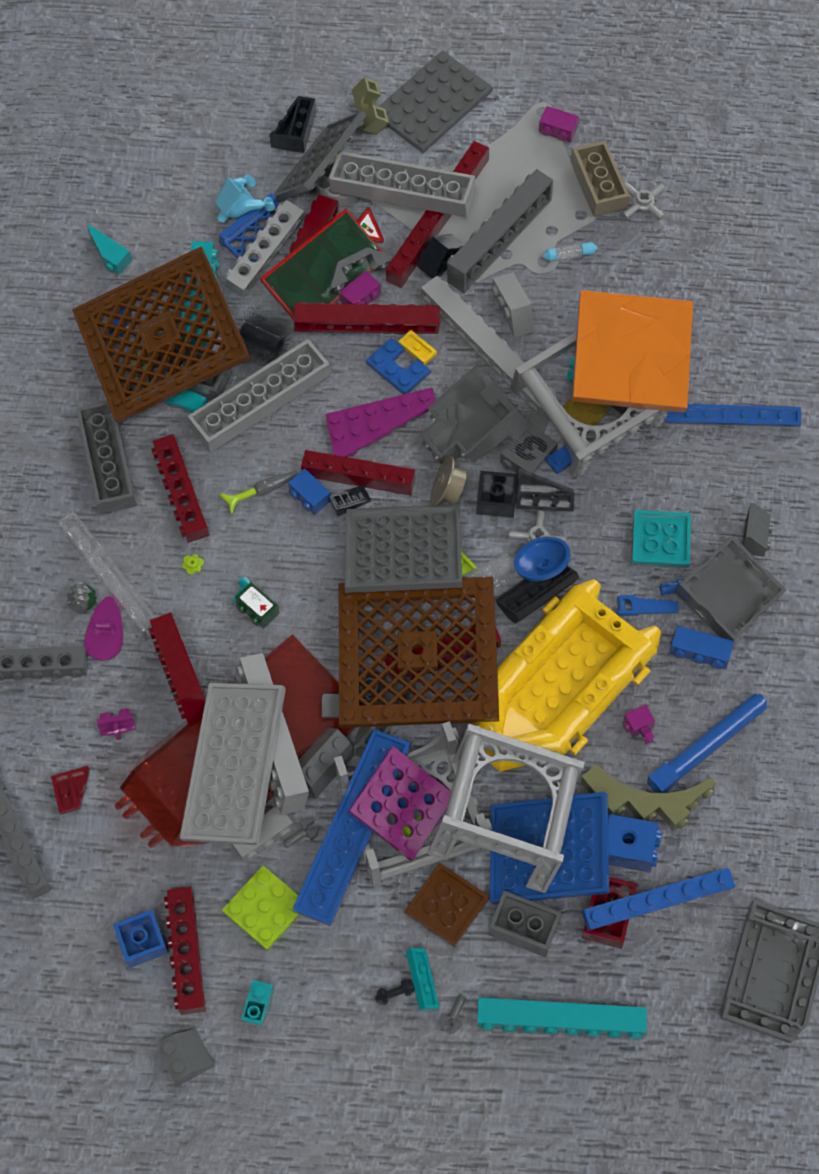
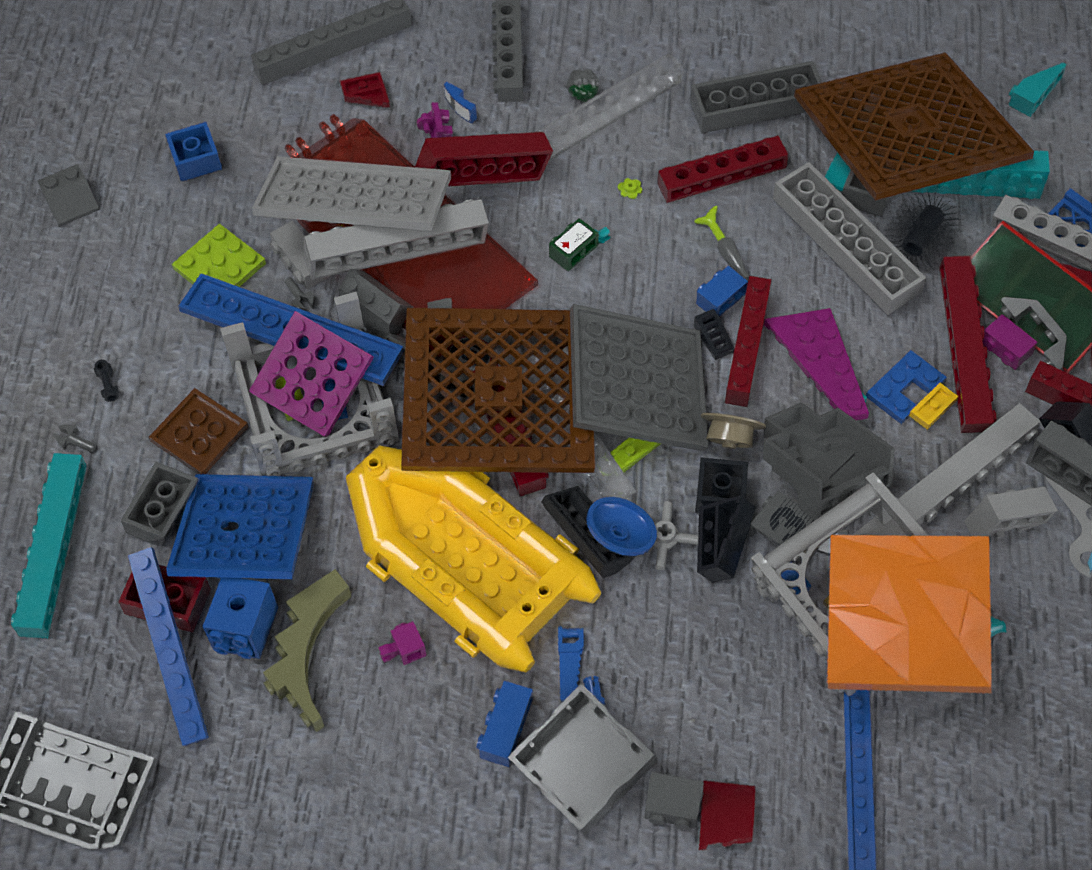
camera: 90 degrees right, 5 degrees down
magenta shield [84,597,123,661] -> none
dark red brick [164,886,206,1015] -> none
teal slope [241,980,274,1026] -> none
teal plate [406,948,440,1011] -> none
light grey arch [428,724,585,893] -> none
teal plate [632,510,691,568] -> none
blue brick [647,694,767,793] -> none
none -> blue slope [444,81,477,124]
none -> dark red slope [699,780,755,850]

